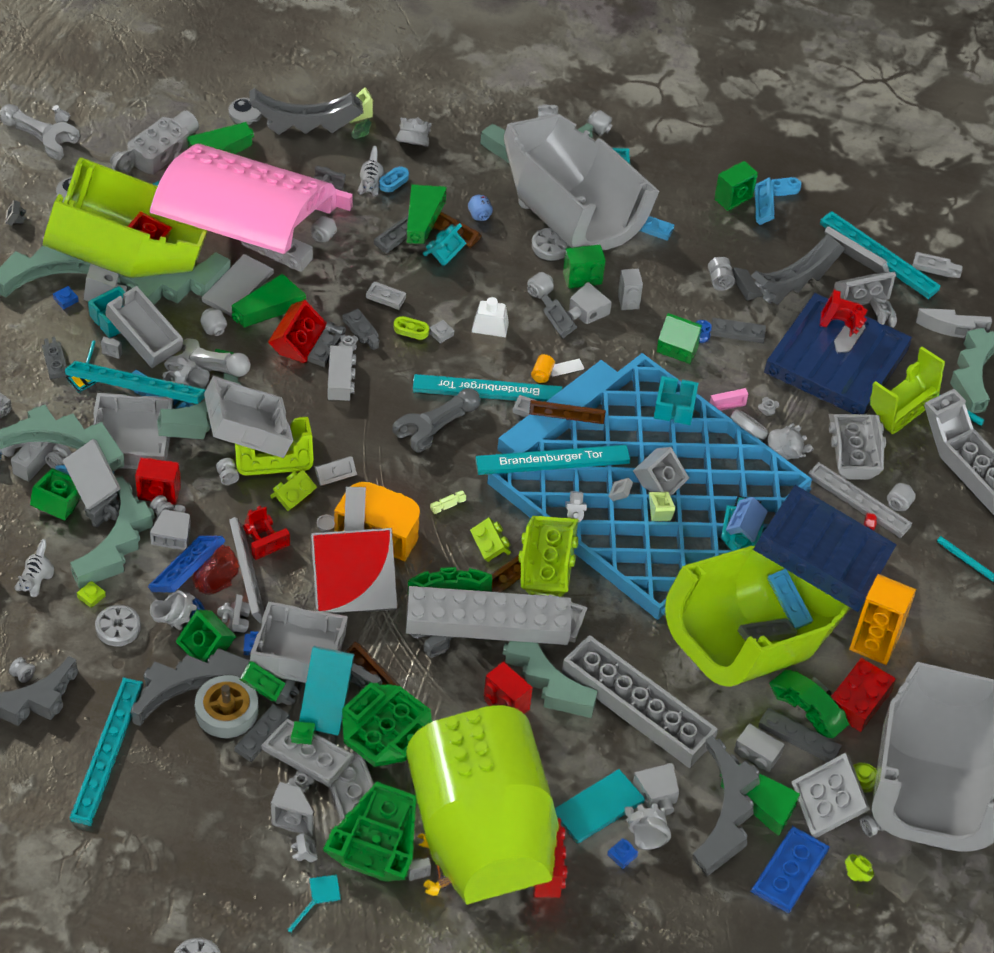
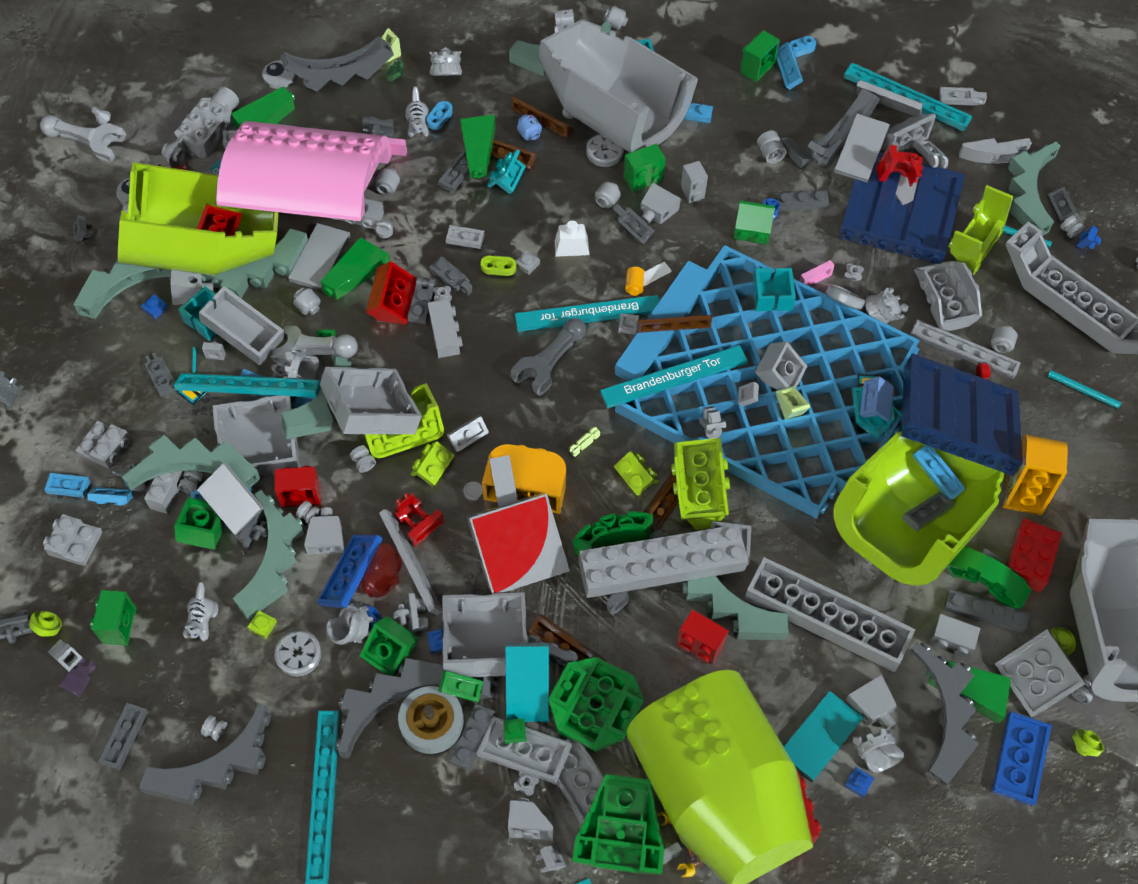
camera: 10 degrees left, 10 degrees up
none -> light grey tile [375,221,394,239]
none -> reddish brown slope [511,97,573,138]
none -> light grey tile [834,114,890,183]

